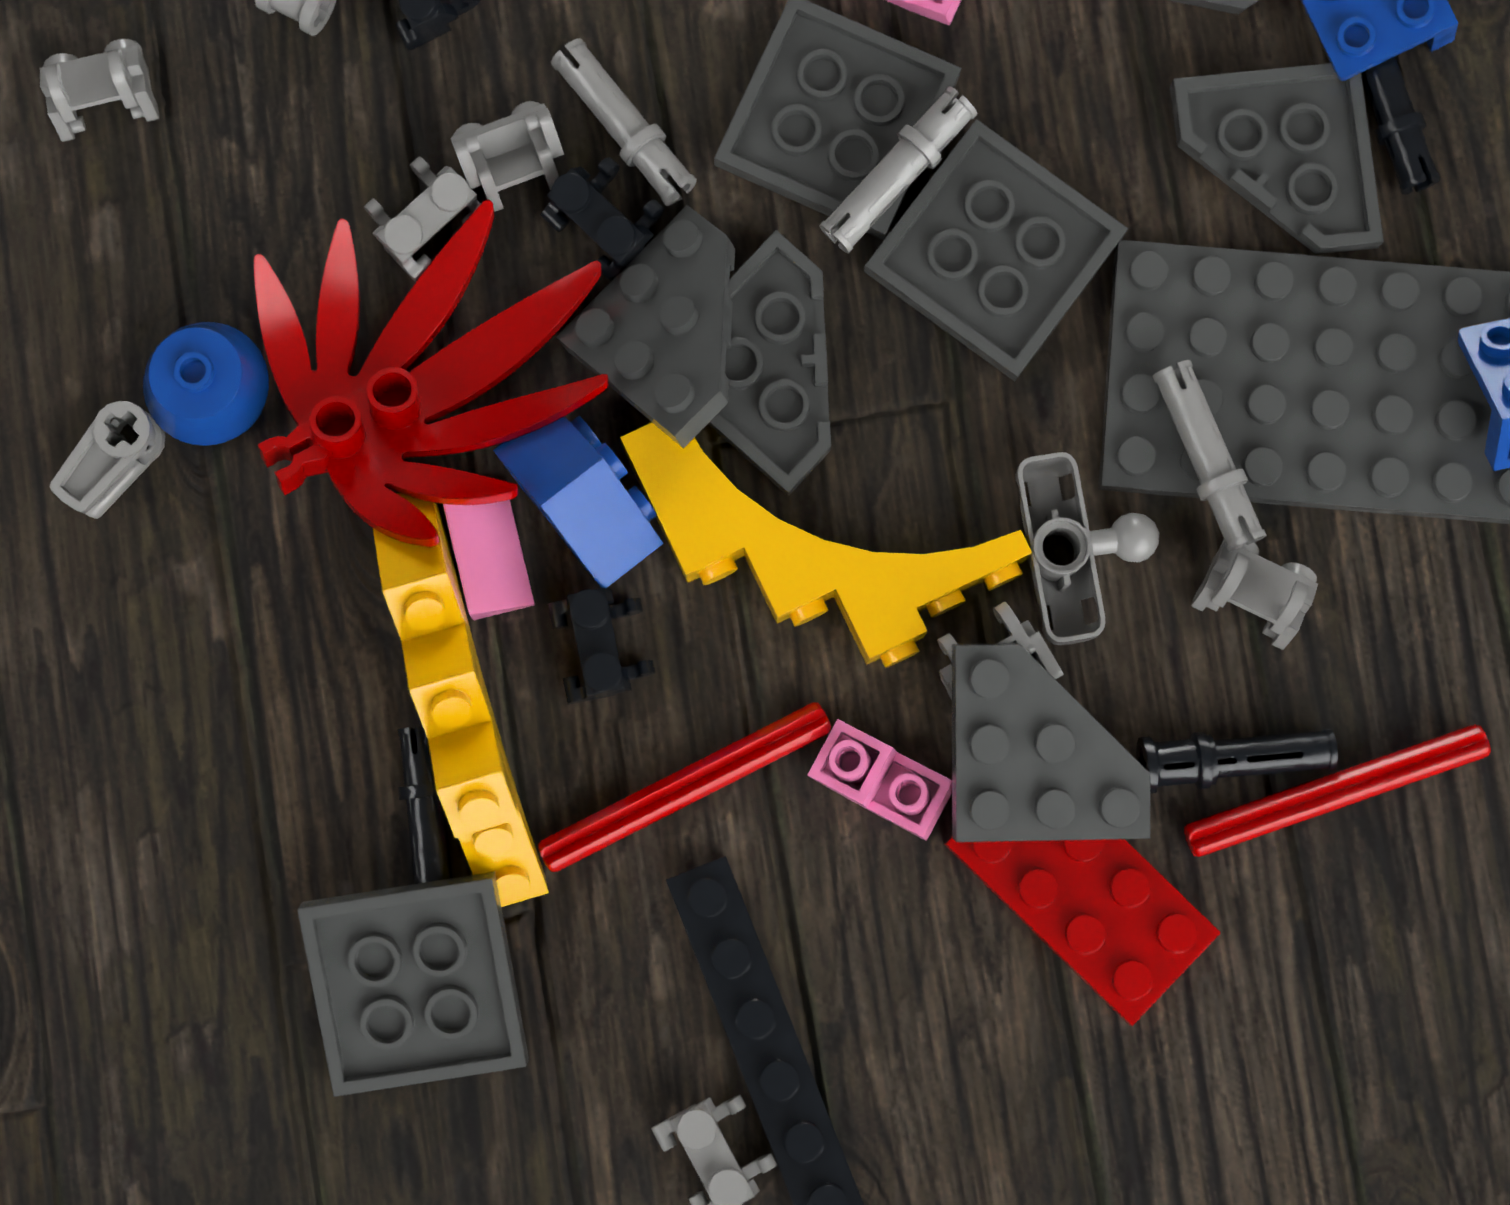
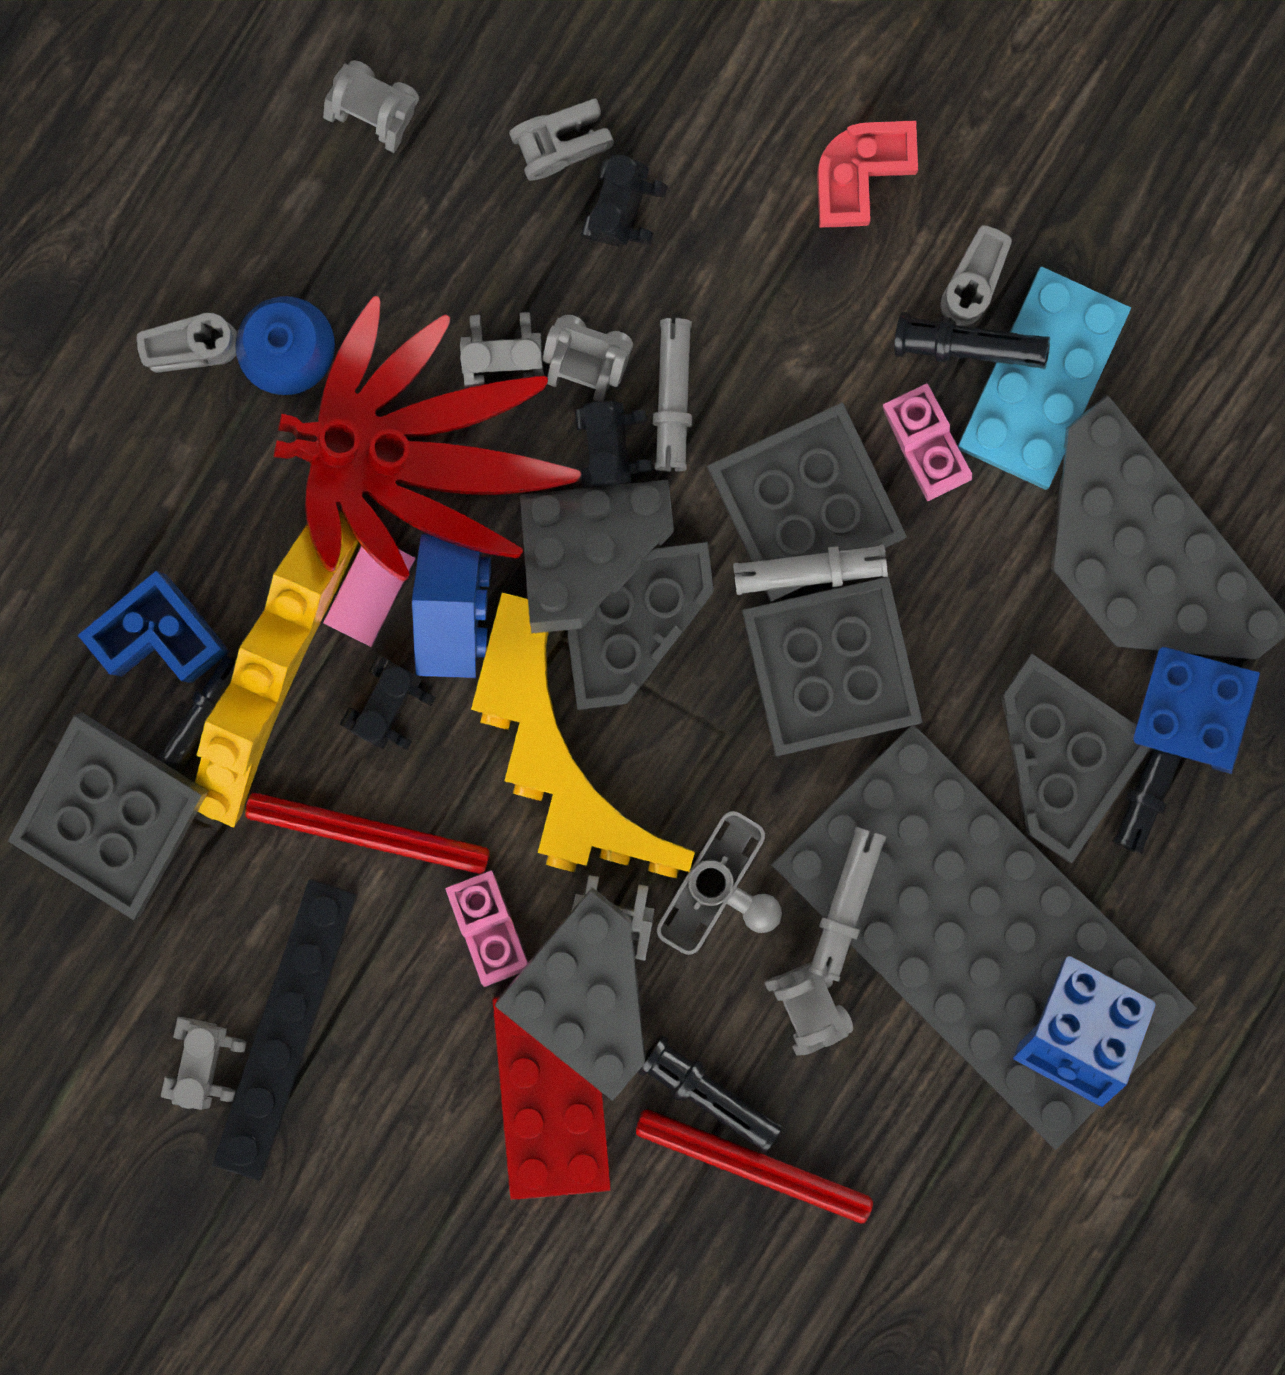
camera: 45 degrees right, 5 degrees up
none -> blue brick [78,571,230,683]

